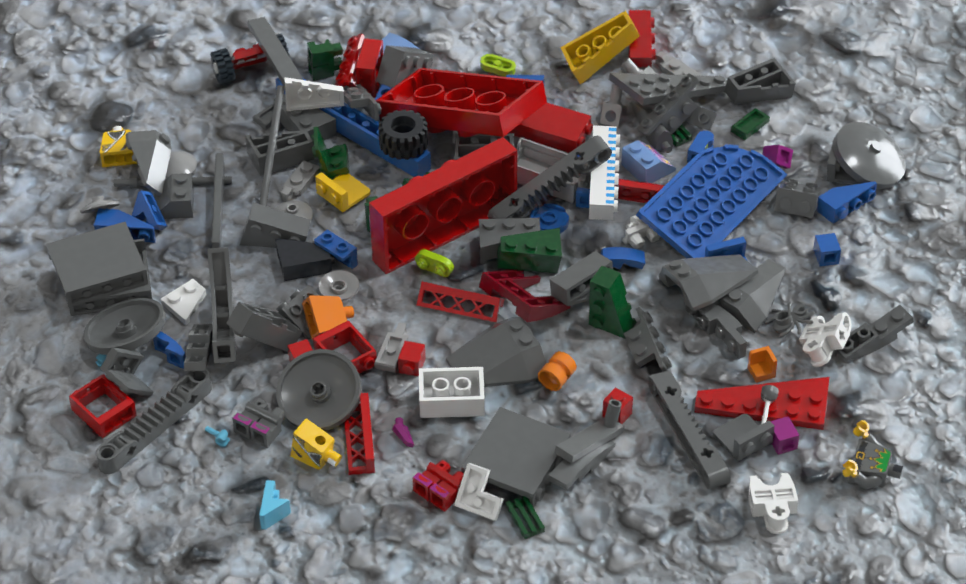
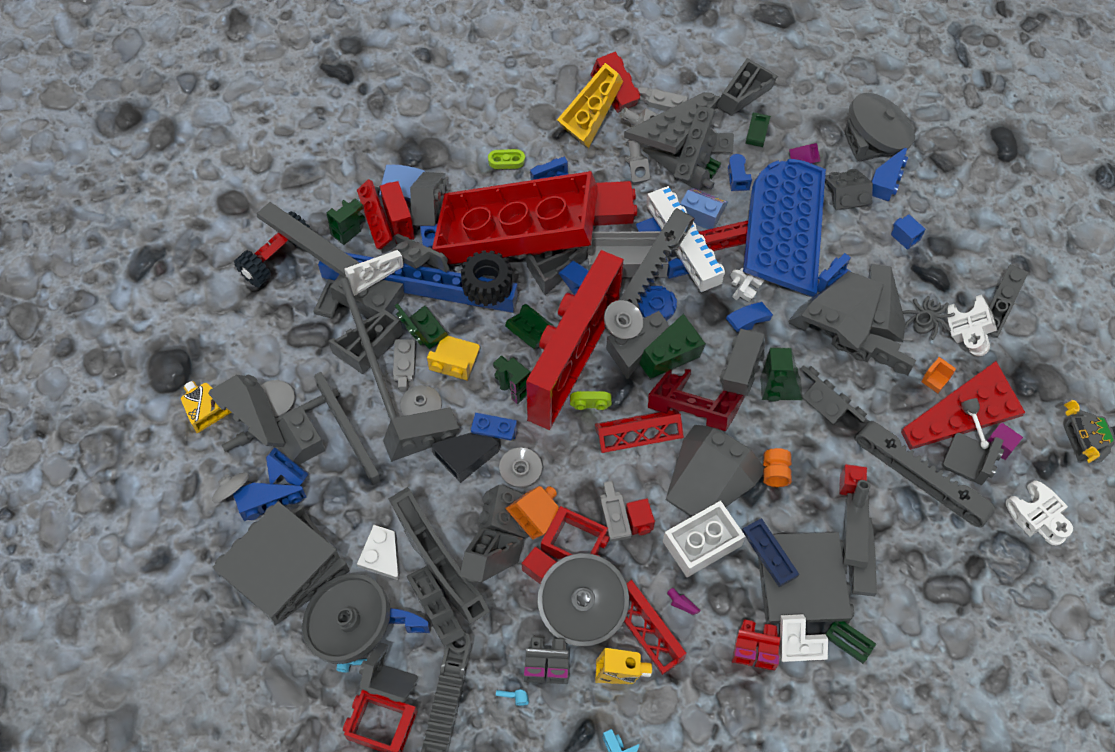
camera: 30 degrees left, 15 degrees up
none -> light grey dish [604,300,643,339]
none -> dark blue plate [742,518,799,587]

